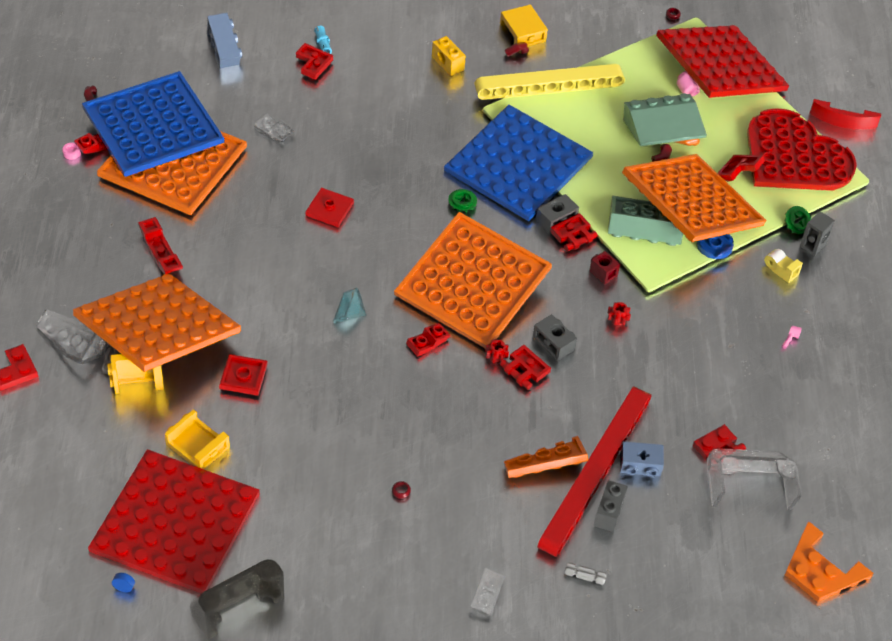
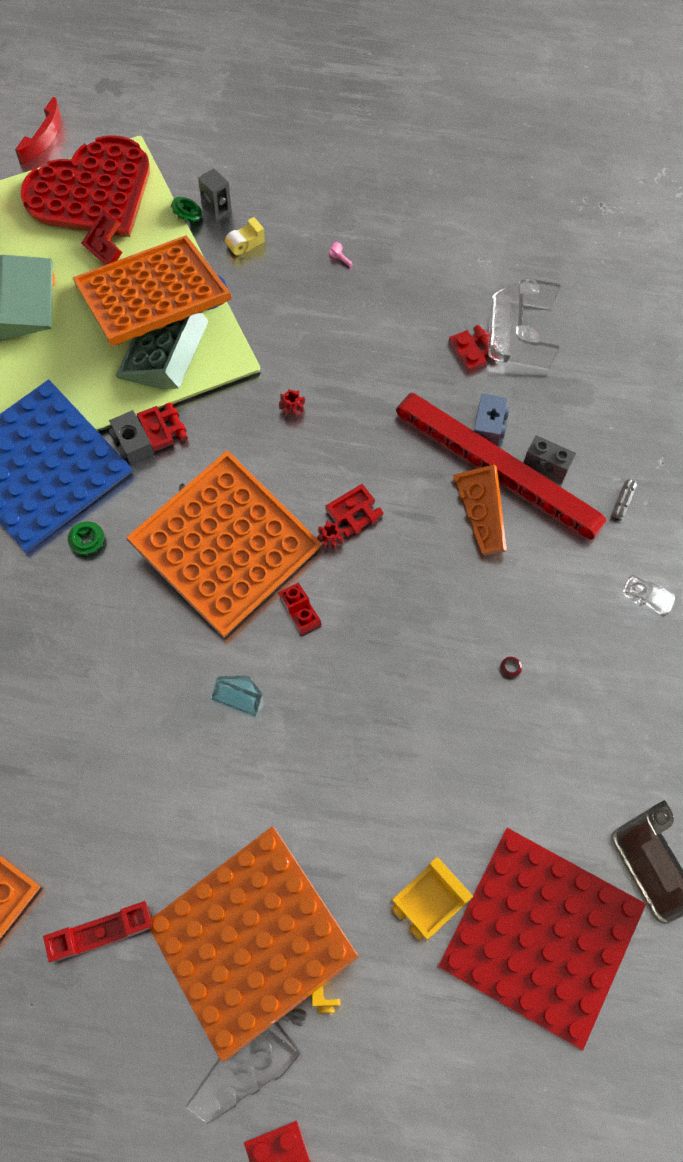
camera: 80 degrees left, 15 degrees up
blue tile [112,573,135,593] -> none
red plate [219,354,268,396] -> none
red plate [305,187,354,228] -> none
dark grey brick [533,314,577,361] -> none
dark red brick [589,251,620,285] -> none
dark red arm [651,144,672,162] -> none
orange wing [785,522,874,602] -> none

